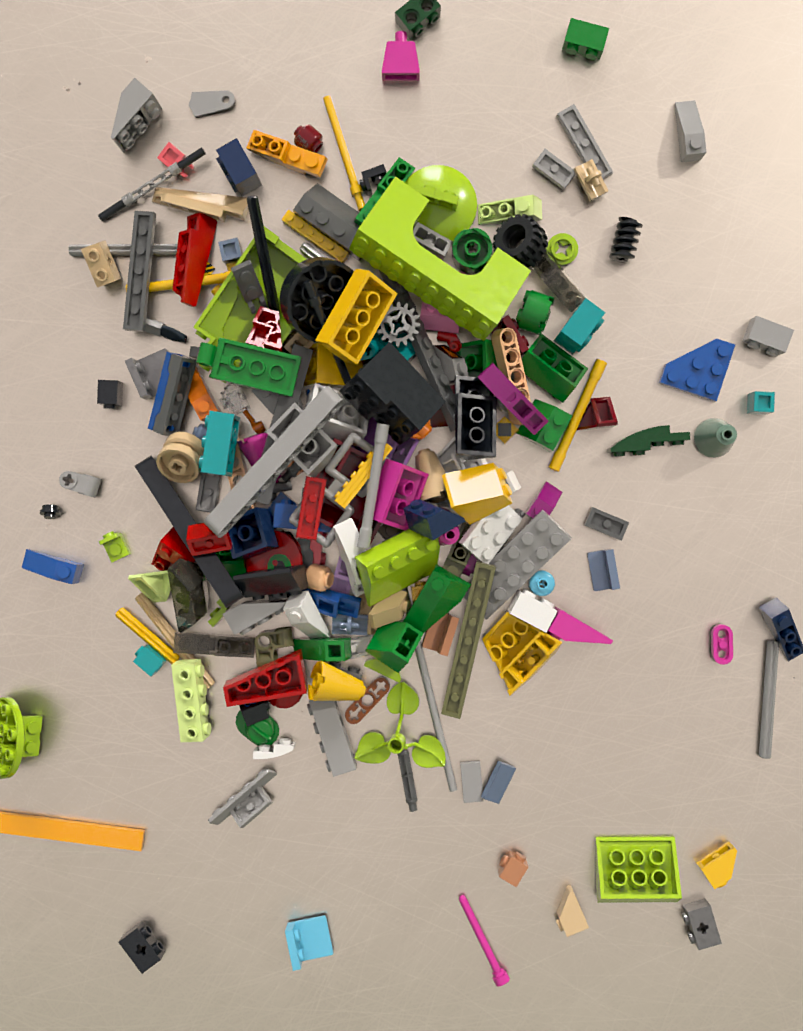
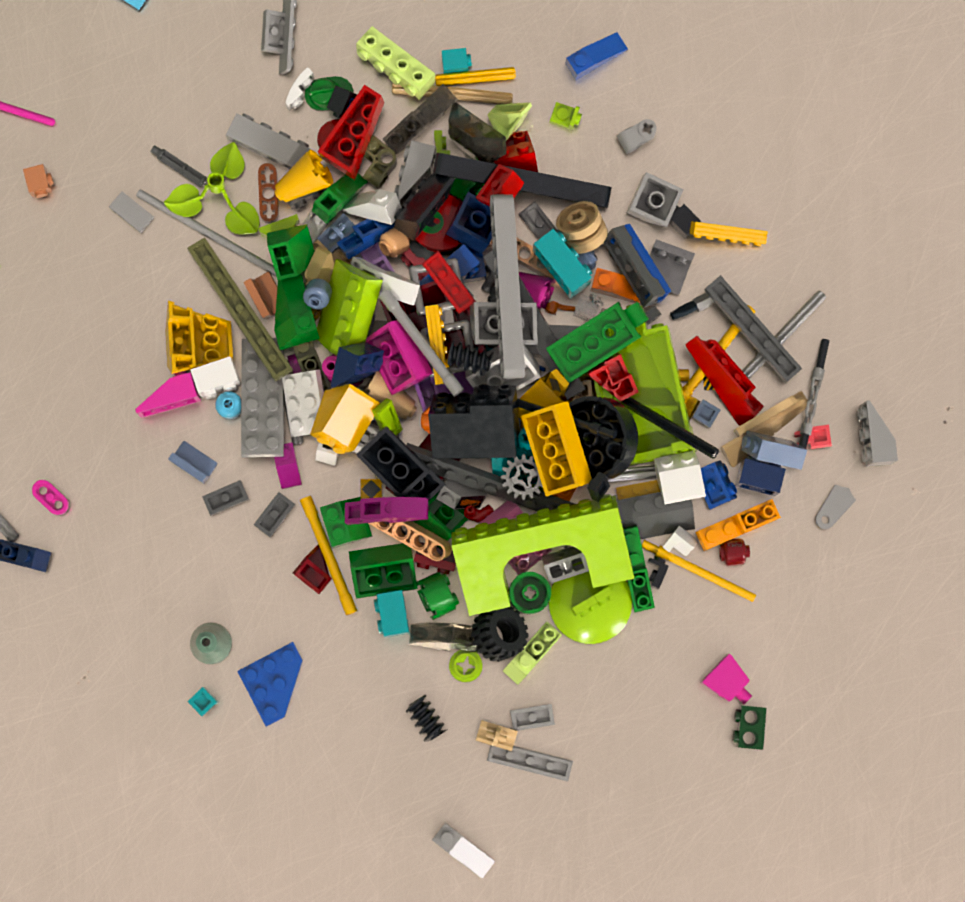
camera: 130 degrees right, 5 degrees down
black plate [40,504,60,519] -> none
tan brick [81,240,121,288] -> none
dark grey hinge [231,260,268,314] -> none
sand blue tile [481,761,516,804] -> none
green brick [562,18,609,60] -> none
dark green slope [607,425,691,457] -> none
light grey brick [742,316,794,356] -> none
none -> dark grey plate [254,492,296,538]
none -> sand blue head [303,278,332,310]
none -> lime tile [372,398,403,435]
none -> black piece [447,340,494,376]
none -> yellow tile [546,369,569,397]
none -> black plate [587,472,610,502]
none -> light grey slope [626,172,684,227]
none -> white slope [654,451,706,504]
none -> white panel [663,526,698,556]
none -> yellow piece [690,221,768,246]
none -> blue bracket [700,460,737,509]
none -> brick [742,430,807,470]

